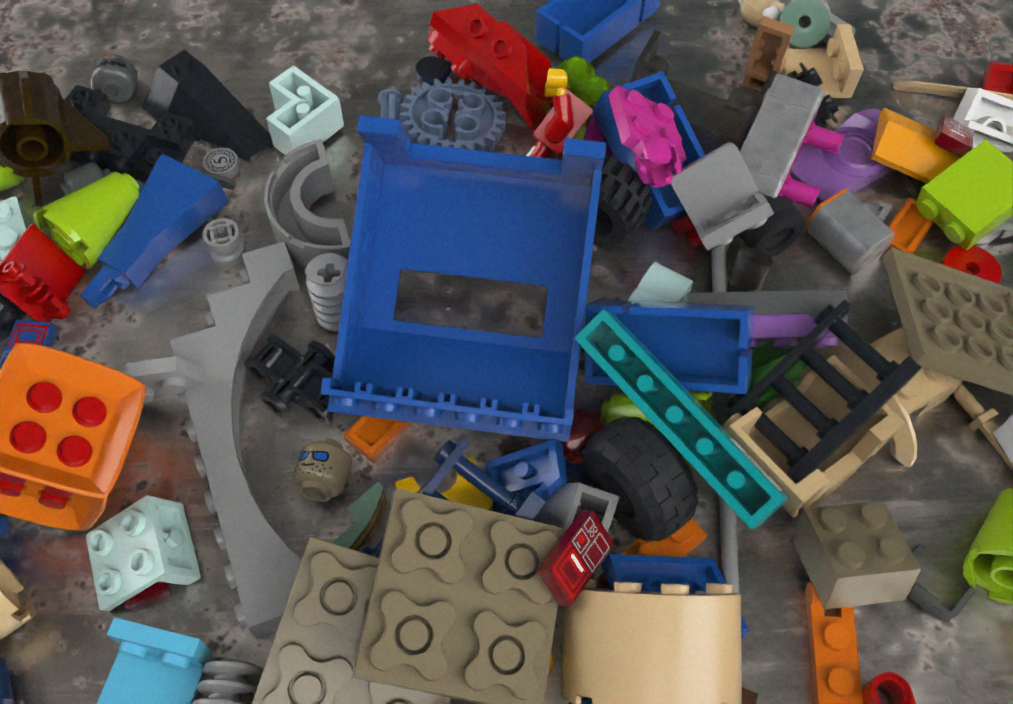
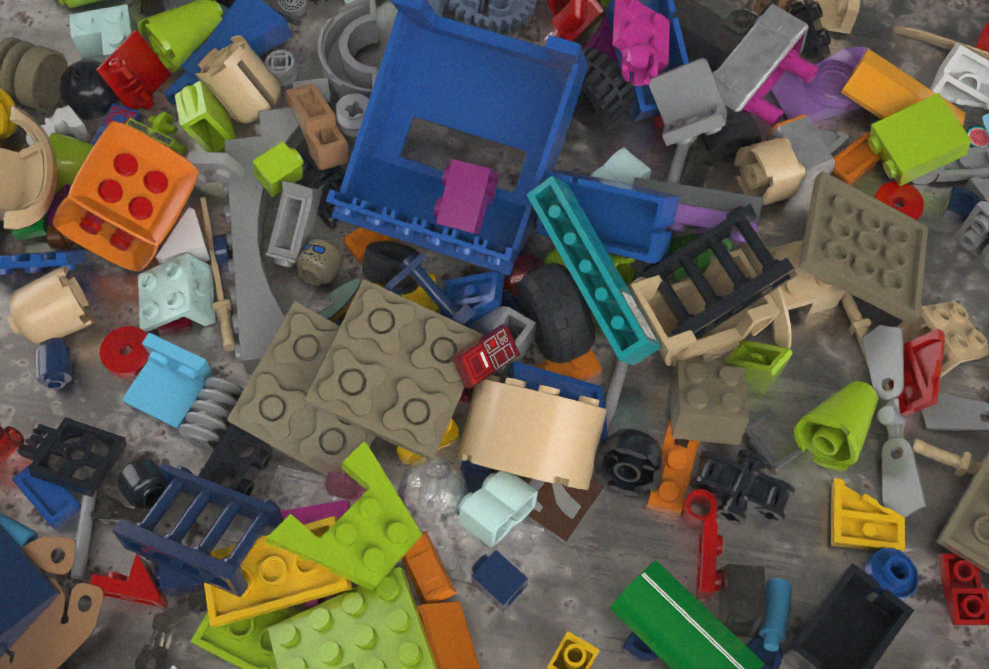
camera: 15 degrees right, 5 degrees up
dark red tile [934,115,974,158] -> none
none -> red piece [99,326,149,378]
none -> lime hips [126,112,187,155]
none -> white slope [156,207,211,265]
none -> lime torso [175,81,237,153]
none -> tan cylinder [195,35,282,123]
none -> tan sword [200,197,236,351]
none -> dark blue tile [213,234,232,272]
none -> lime brick [252,141,304,198]
none -> light grey window [265,181,322,268]
none -> medium nougat slope [286,83,349,170]
none -> black tyre [362,241,421,288]
none -> magenta brick [434,159,500,234]
none -> black cylinder [594,429,665,496]
none -> black axle [689,450,795,525]
none -> lime slope [724,340,793,394]
none -> tan brick [735,137,806,206]

